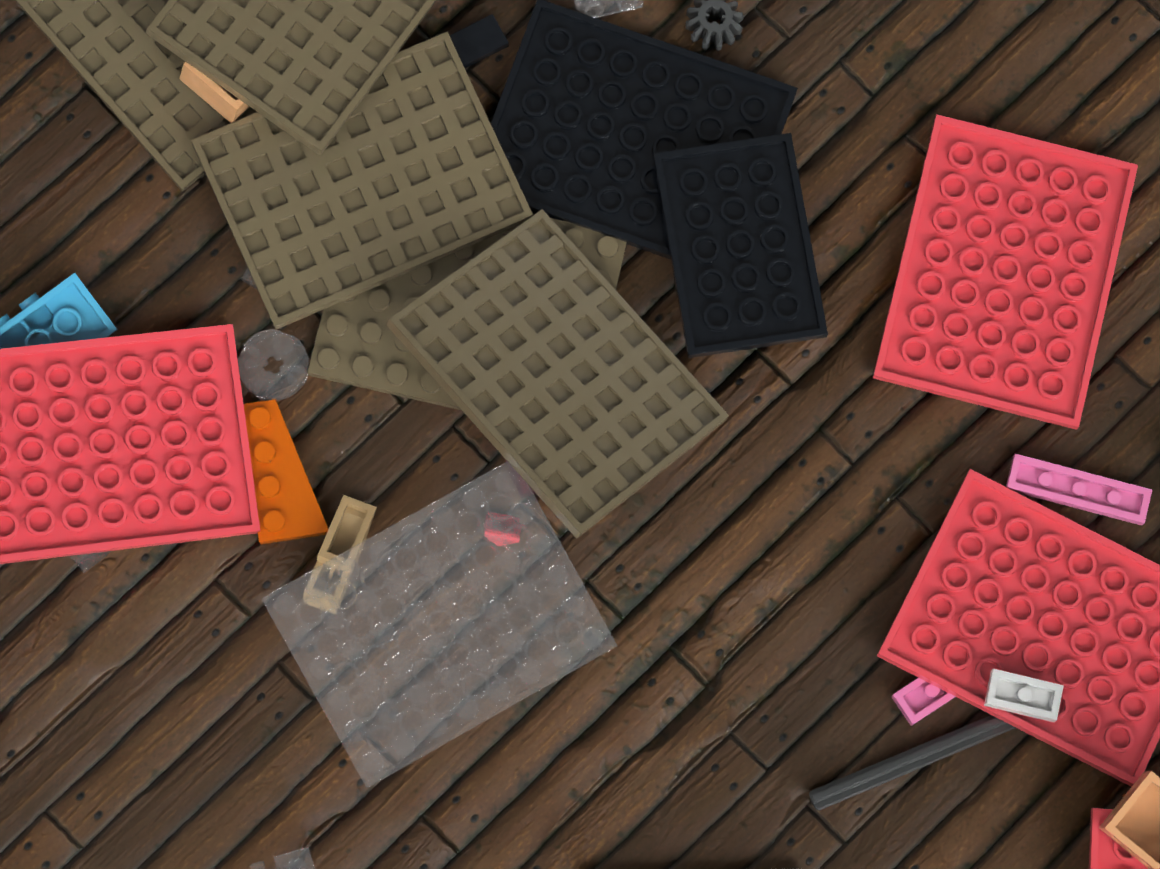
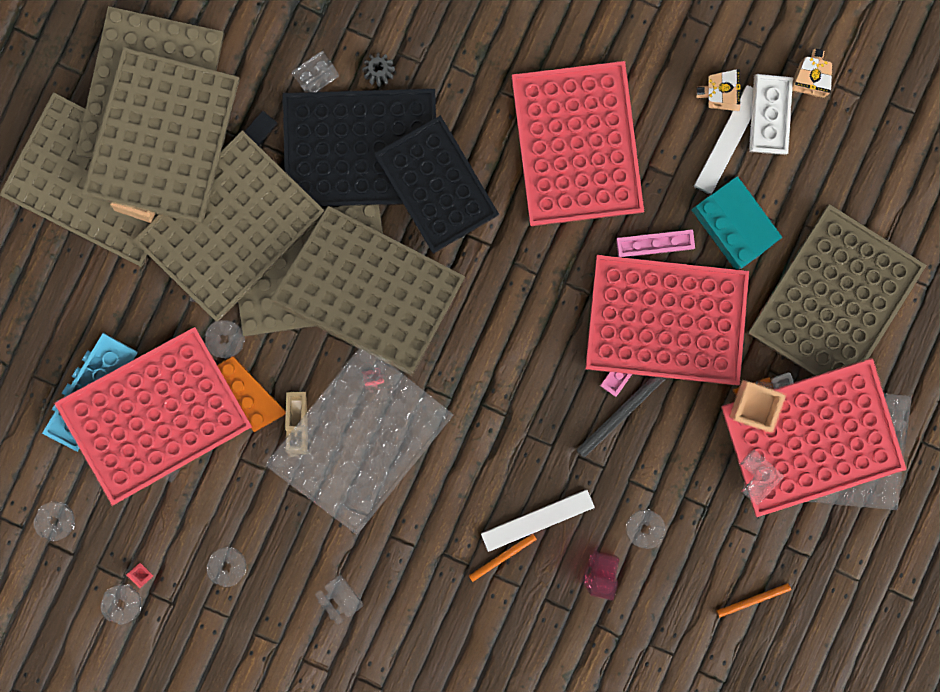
camera: 20 degrees left, 10 degrees up
white plate [984,668,1064,722] -> none
none -> clear plate [207,547,247,587]

